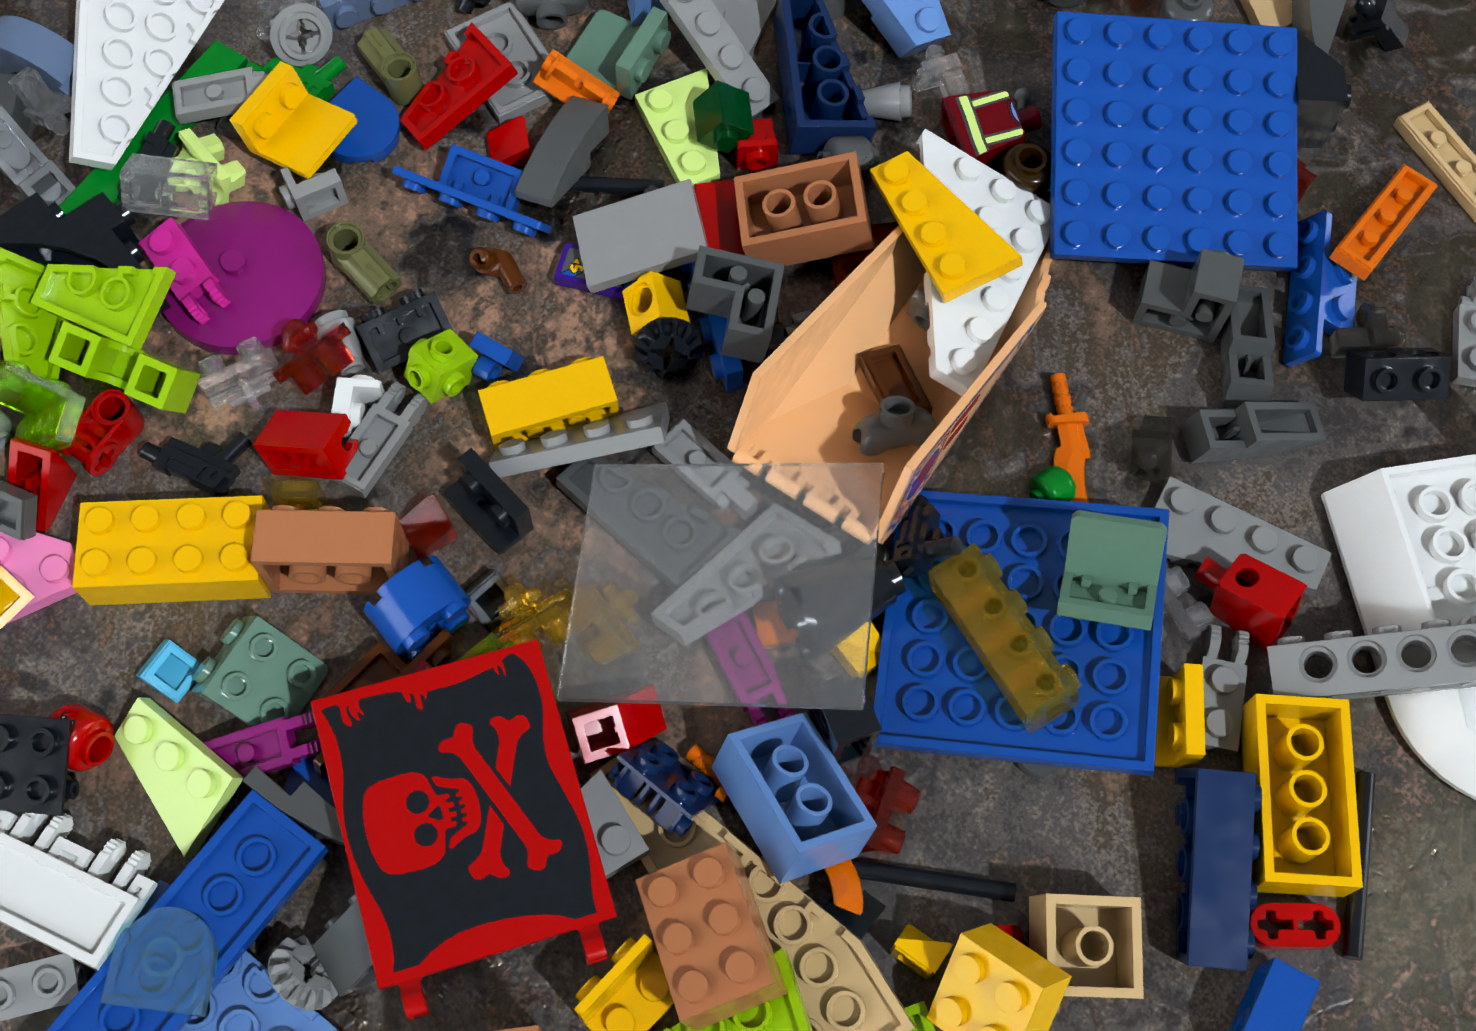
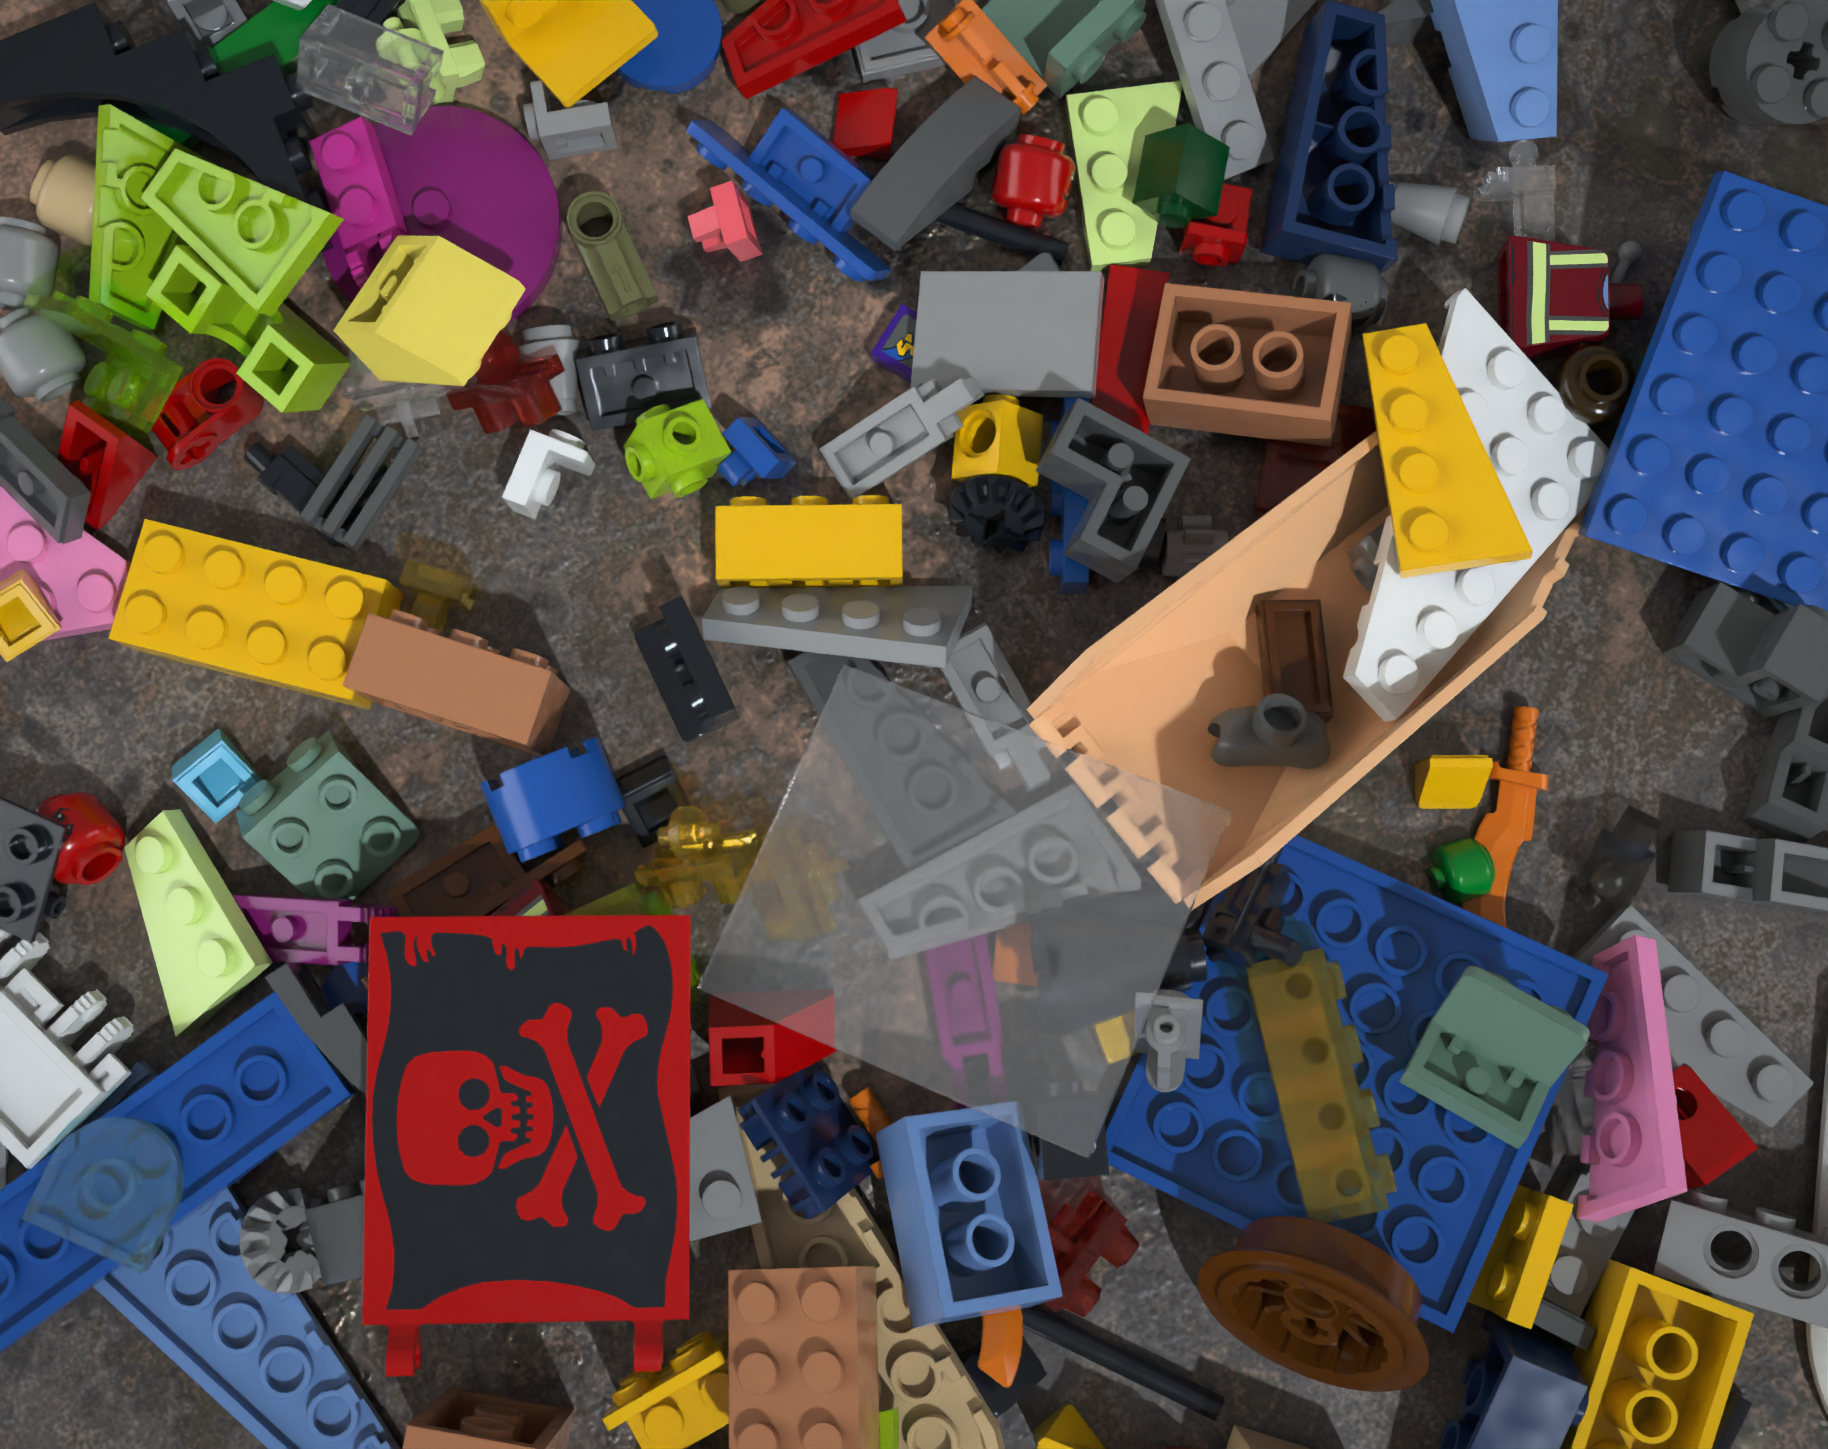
camera: 15 degrees right, 15 degrees up
red hinge [253,410,359,480] -> none
light grey hinge [330,382,429,498] -> none
clear red slope [399,493,458,559] -> none
reddish brown arm [469,247,527,294] -> none
none -> dark grey tile [299,414,422,552]
none -> light yellow slope [333,235,526,386]
none -> coral tile [687,181,763,262]
none -> light grey hinge [819,374,984,501]
none -> red head [990,134,1075,229]
none -> light grey hinge [1135,990,1203,1092]
none -> reddish brown piece [1197,1216,1430,1392]
none -> yellow slope [1414,755,1493,809]
none -> dark grey tile [1533,1299,1596,1351]
none -> bright pink wing [1577,935,1687,1222]

